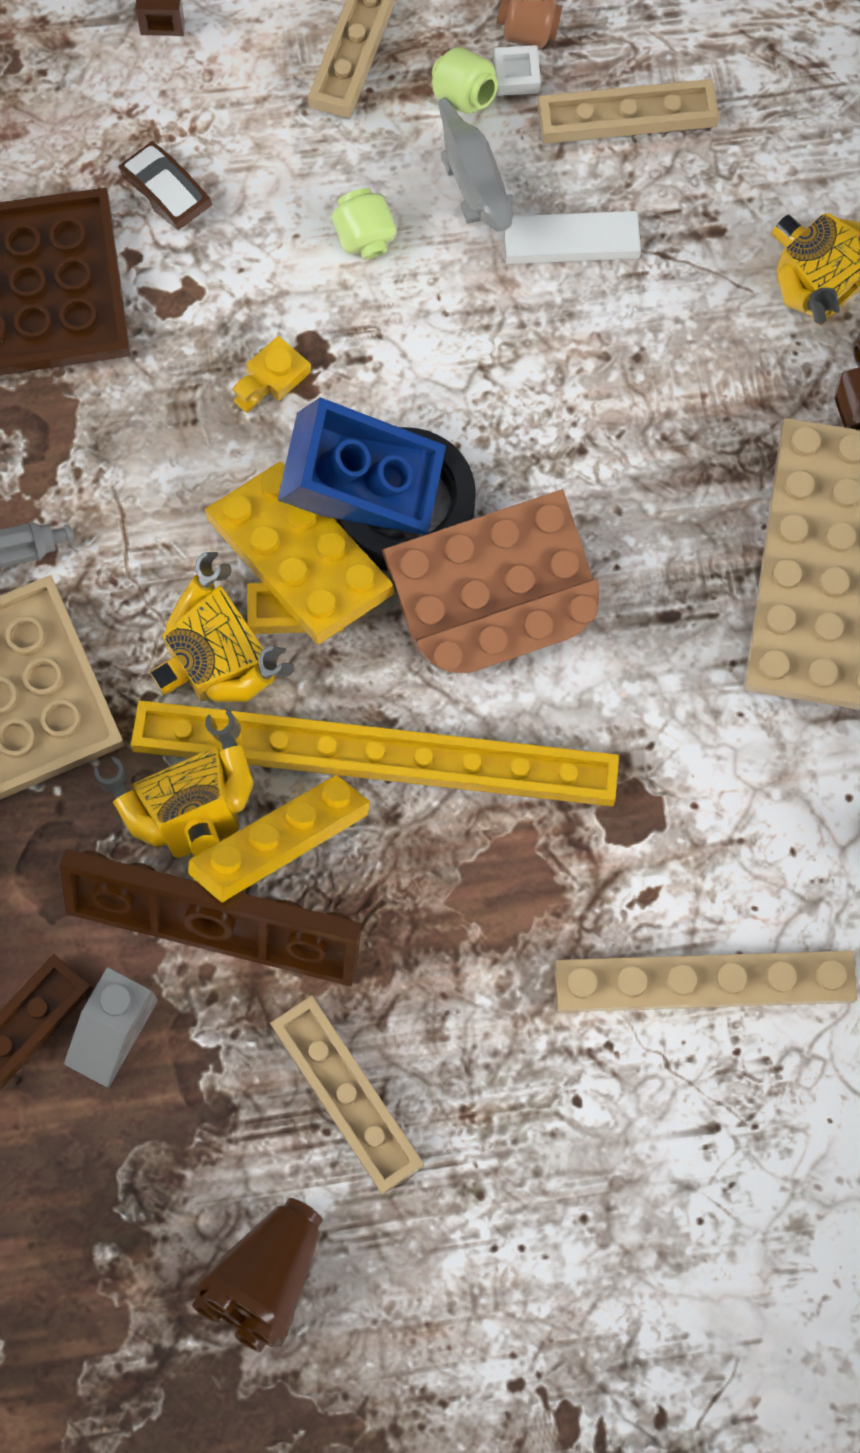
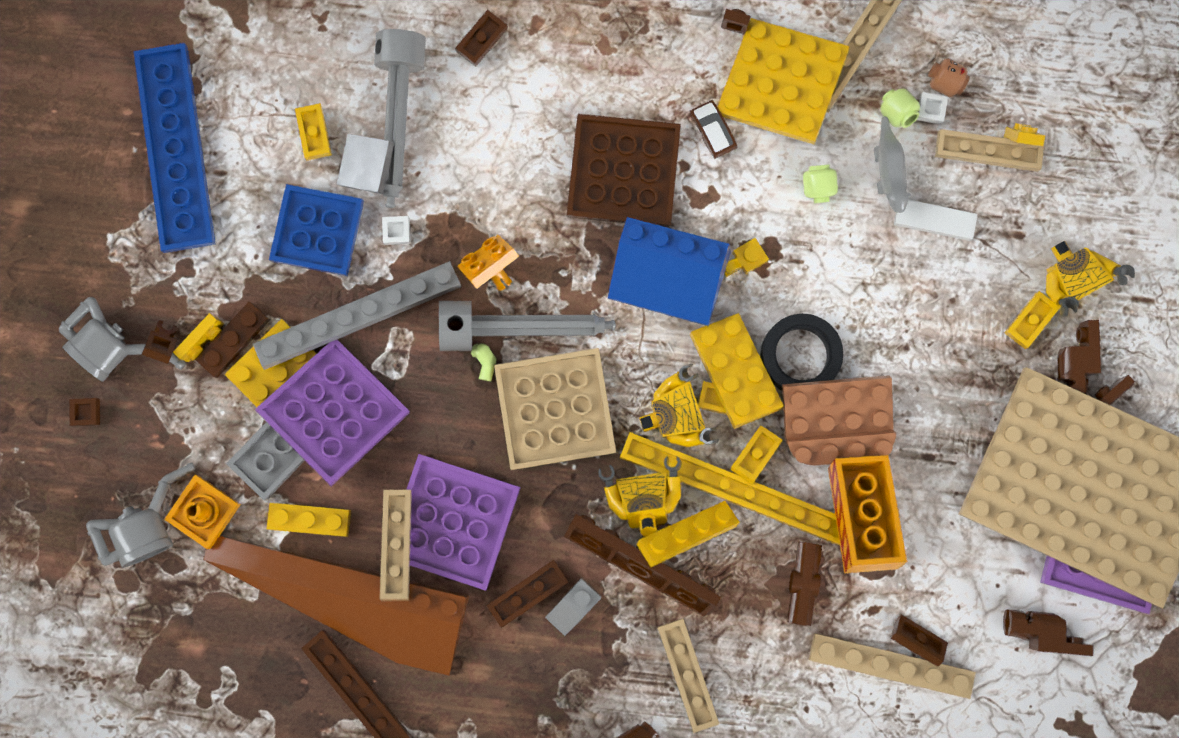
camera: 20 degrees right, 10 degrees up
blue slope [278,397,446,535] -> none
none -> blue slope [608,217,731,327]
none -> yellow plate [717,18,850,145]
none -> yellow plate [730,425,783,484]
none -> reddish brown piece [787,541,822,626]
none -> light orange brick [828,455,907,573]
none -> reddish brown plate [890,614,948,667]
none -> yellow plate [1003,123,1045,146]
none -> yellow plate [1004,291,1060,349]

